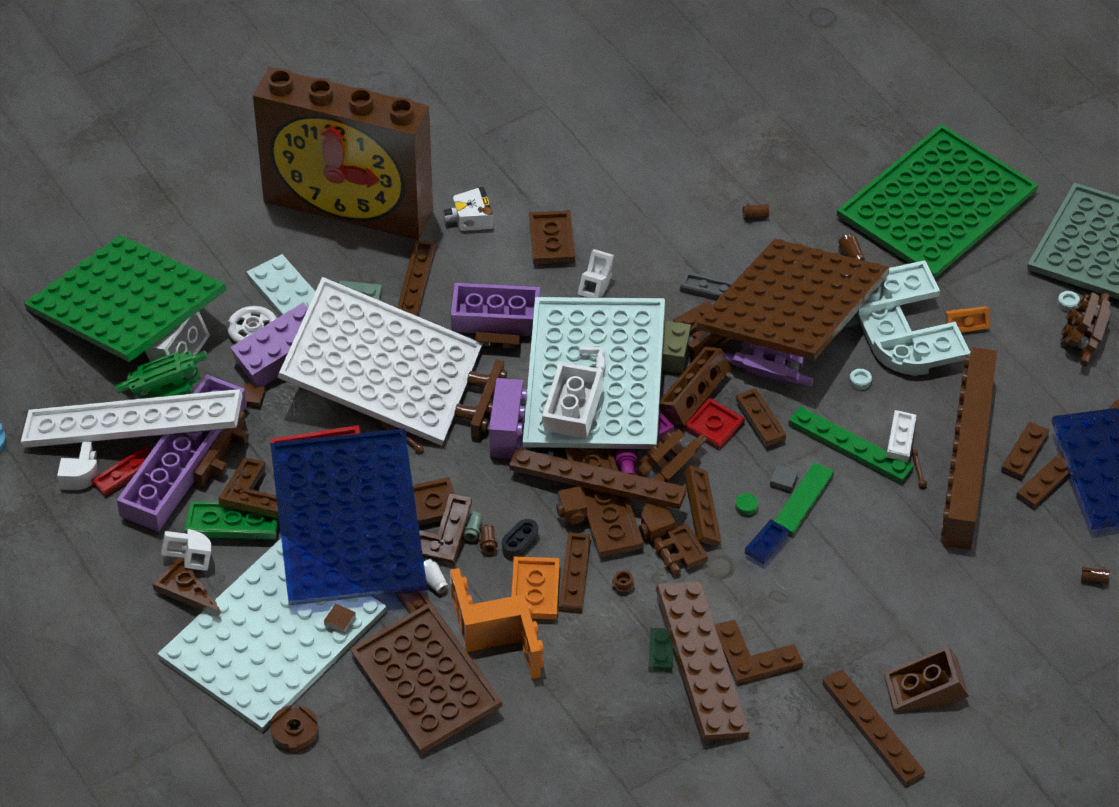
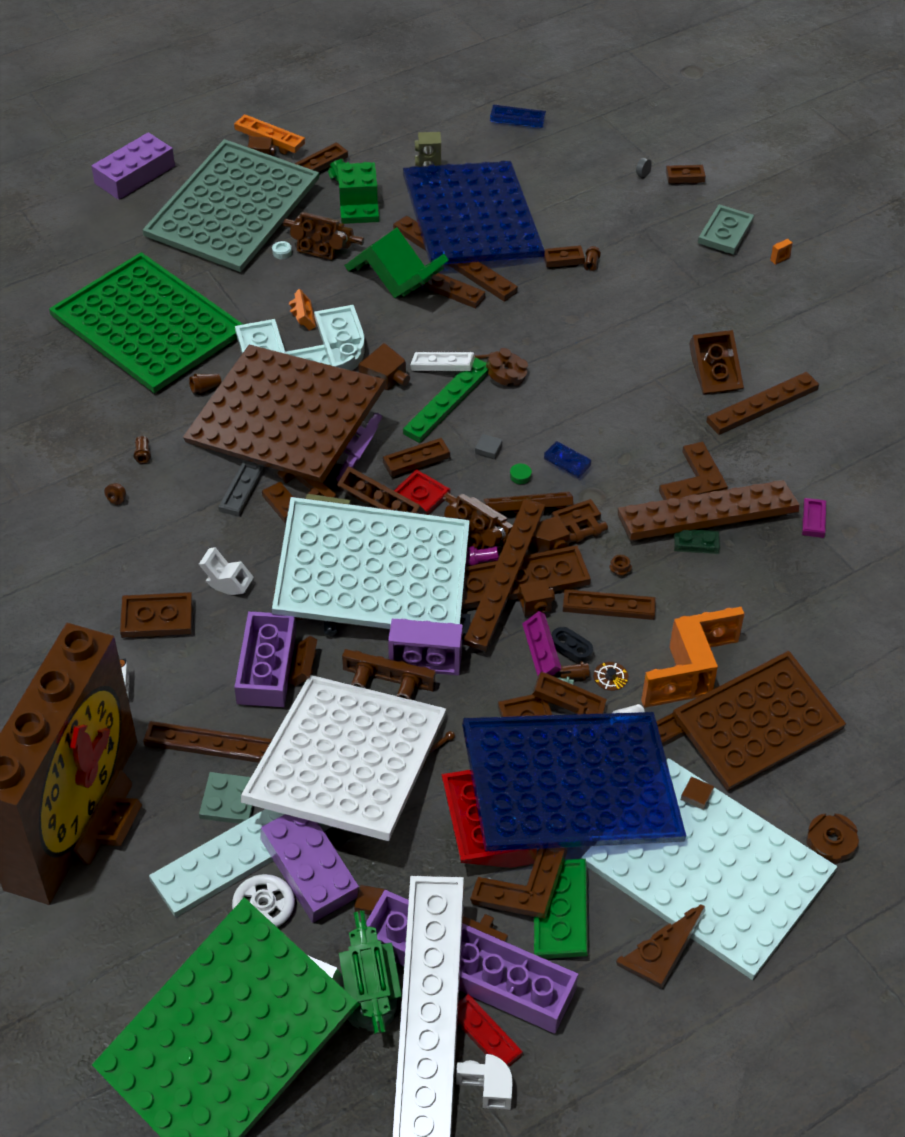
camera: 90 degrees left, 0 degrees up
white brick [161,529,211,571] -> none
orange plate [511,557,560,619] -> none
white brick [542,362,604,439] -> none
white piece [578,347,605,371] -> none
green tile [772,462,834,537] -> none
reddish brown brick [941,347,997,550] -> none
none -> reddish brown bracket [73,769,142,865]
none -> reddish brown plate [104,483,126,504]
none -> green bracket [344,227,449,298]
none -> reddish brown torso [359,343,410,390]
none -> reddish brown plate [486,348,528,386]
none -> magenta plate [522,611,561,676]
none -> reddish brown plate [543,245,585,268]
none -> reddish brown piece [593,662,628,691]
none -> magenta tile [802,498,826,538]

